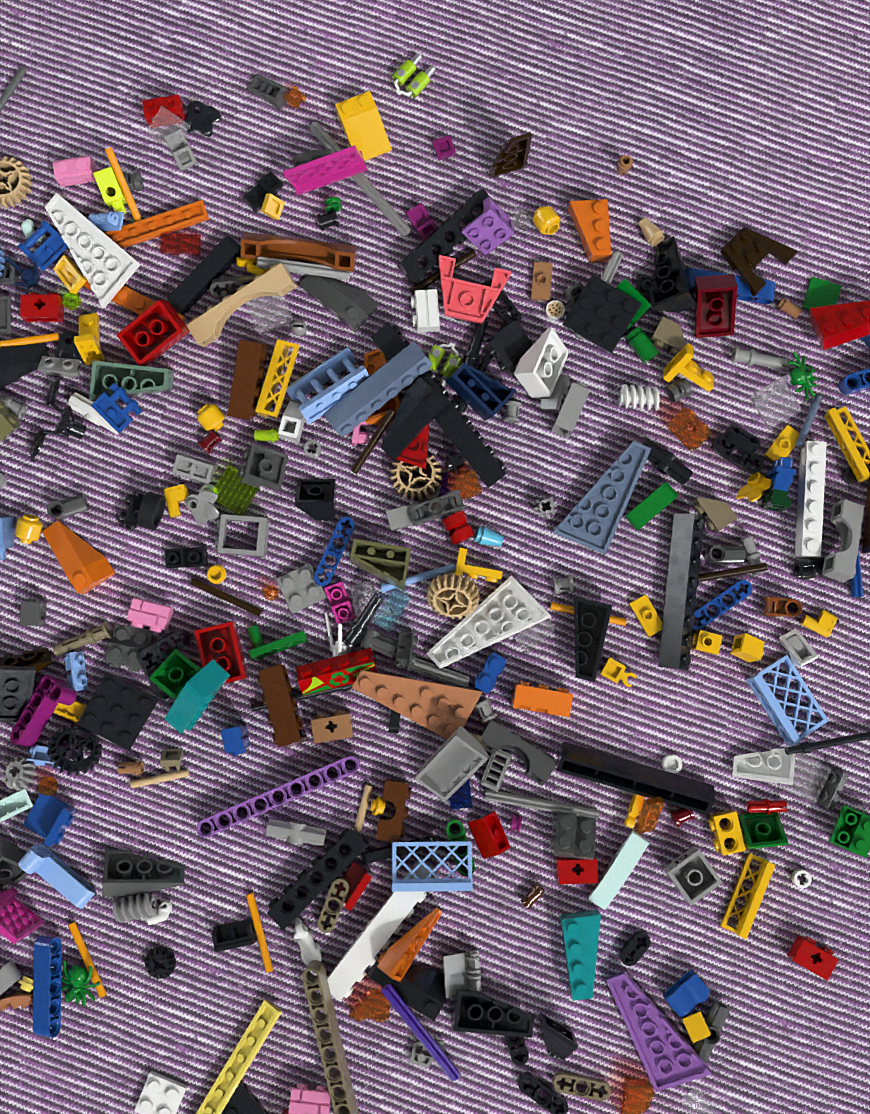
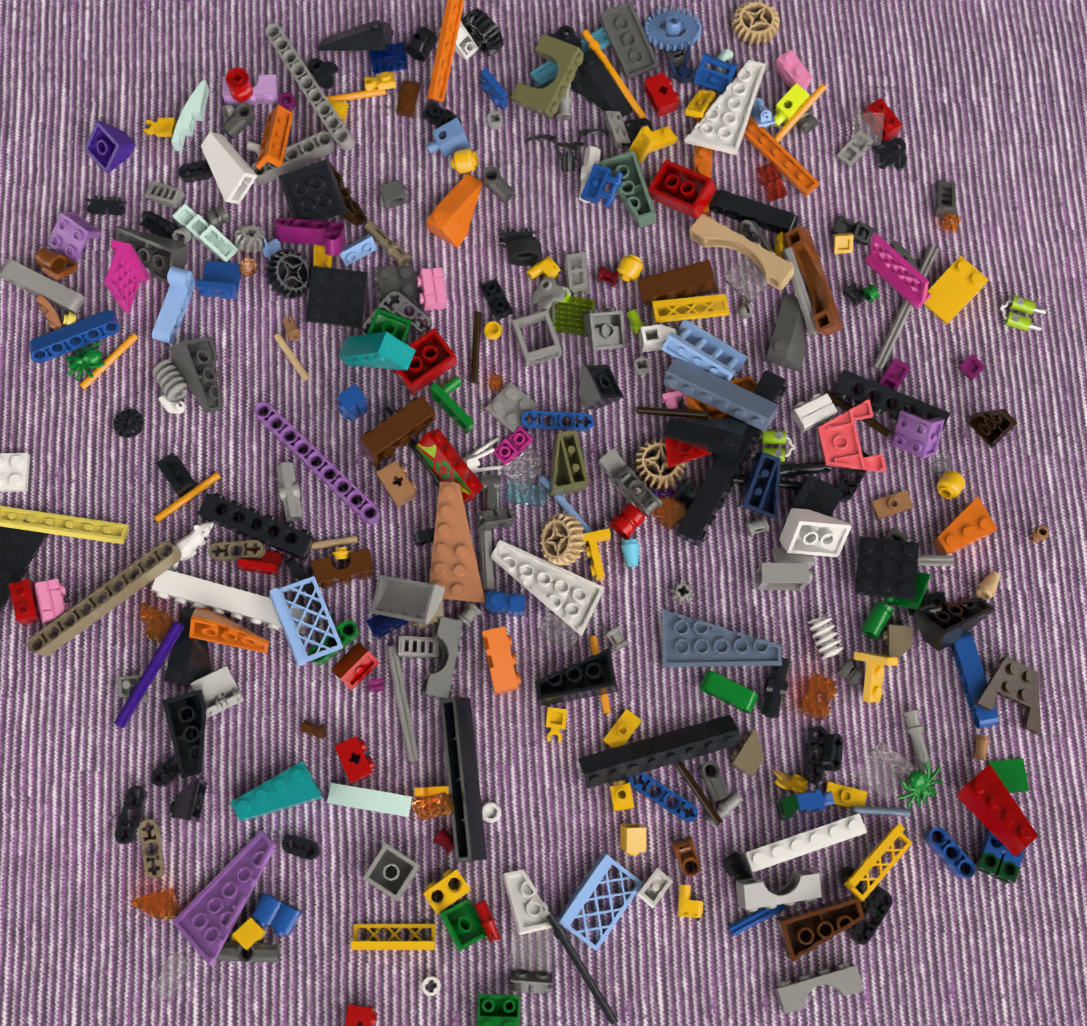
camera: 65 degrees right, 10 degrees down
clear neon green plate [62,292,81,310] -> none
dark tan tile [160,748,184,771] -> none
black pin [342,592,385,649] -> none
tile [545,300,565,320] -> none
dark grey plate [551,813,596,860] -> none
dark red slope [694,274,738,338] -> none

